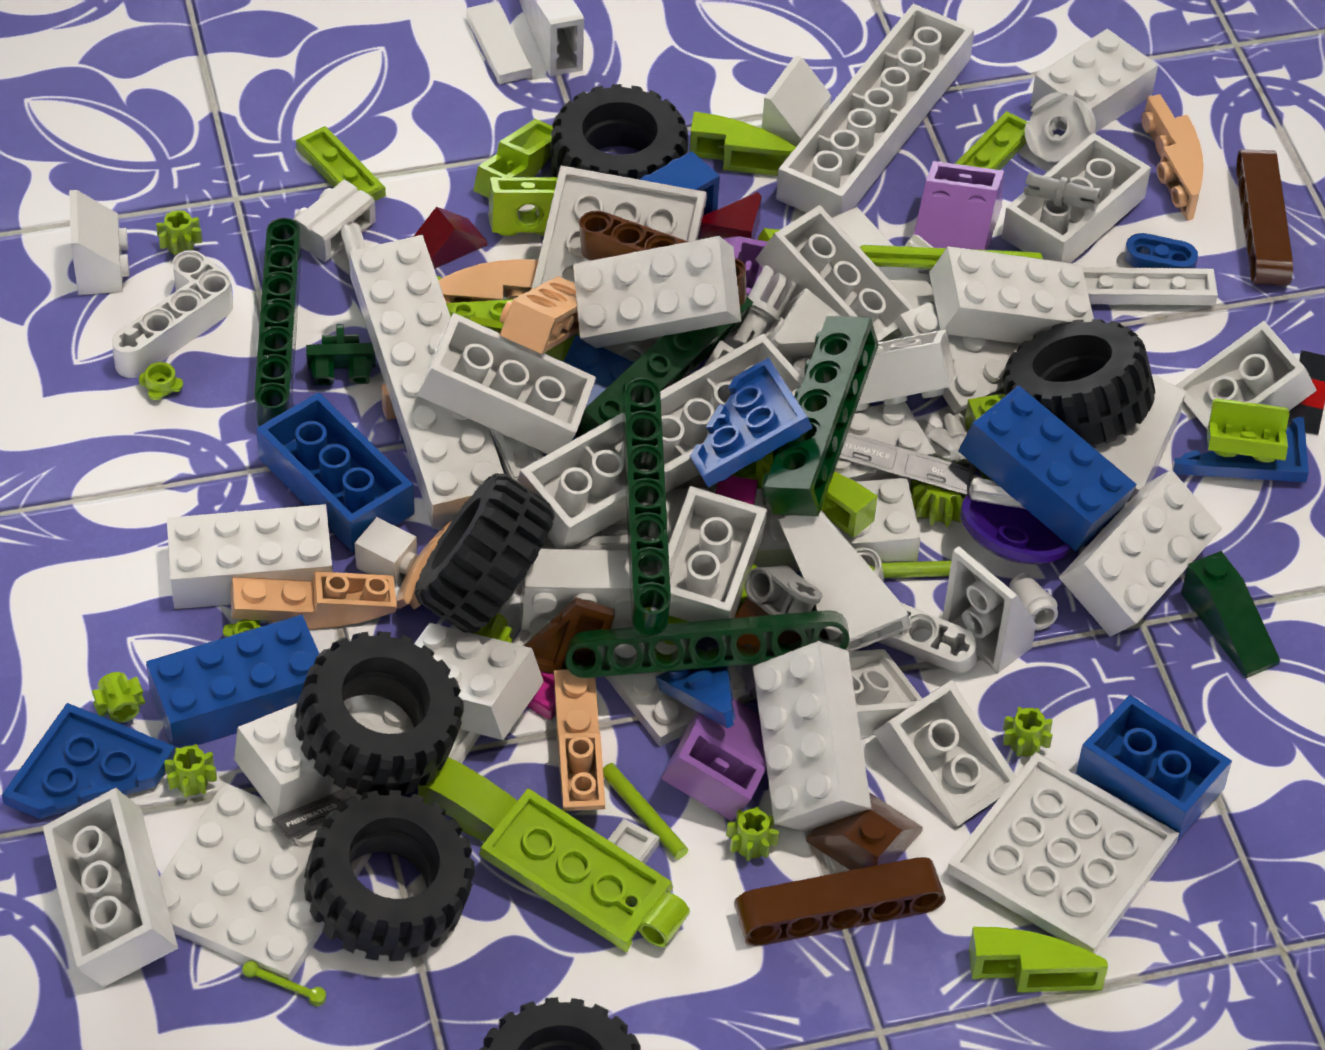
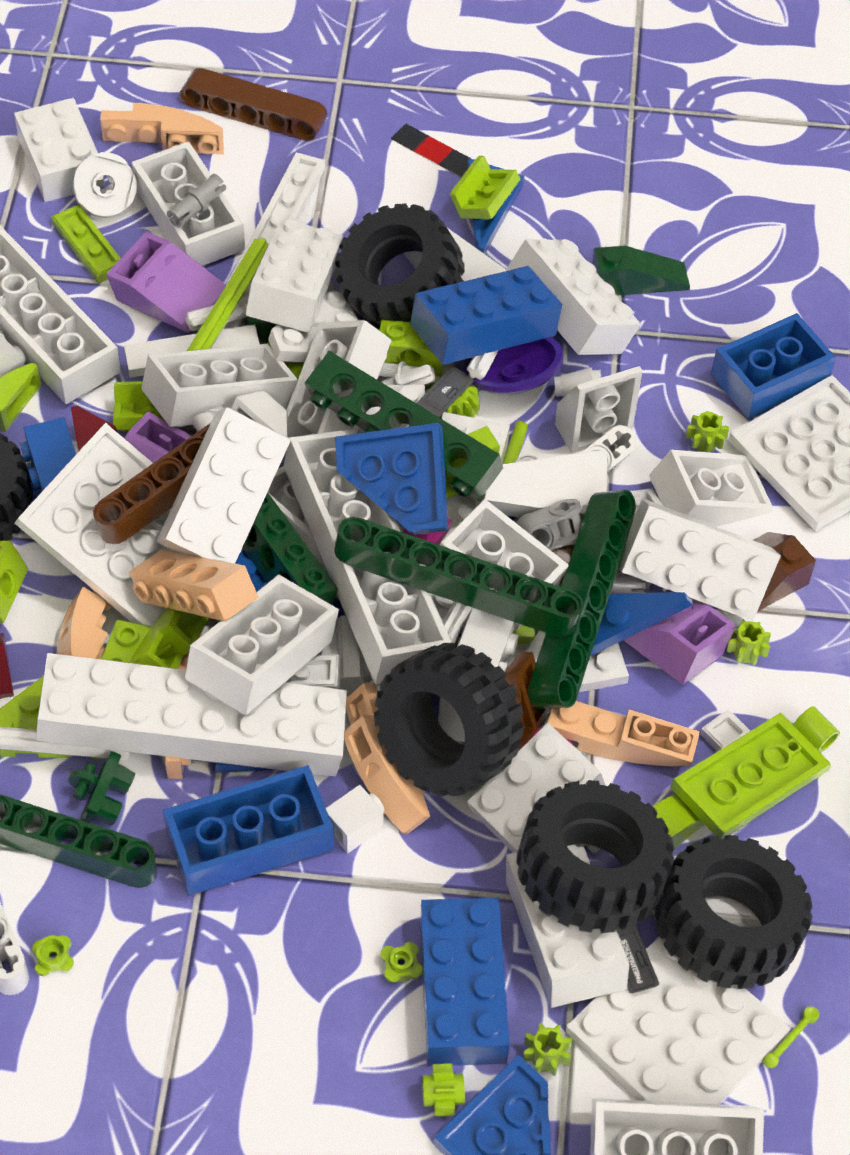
camera: 70 degrees left, 5 degrees up
white brick [167,504,333,609] -> none
light nougat slope [230,571,397,630] -> none
lime bar [603,763,689,860] -> none
reddish brown beam [733,857,946,946] -> none
blue plate [1124,233,1198,268] -> none
white slope [1175,321,1317,430] -> none

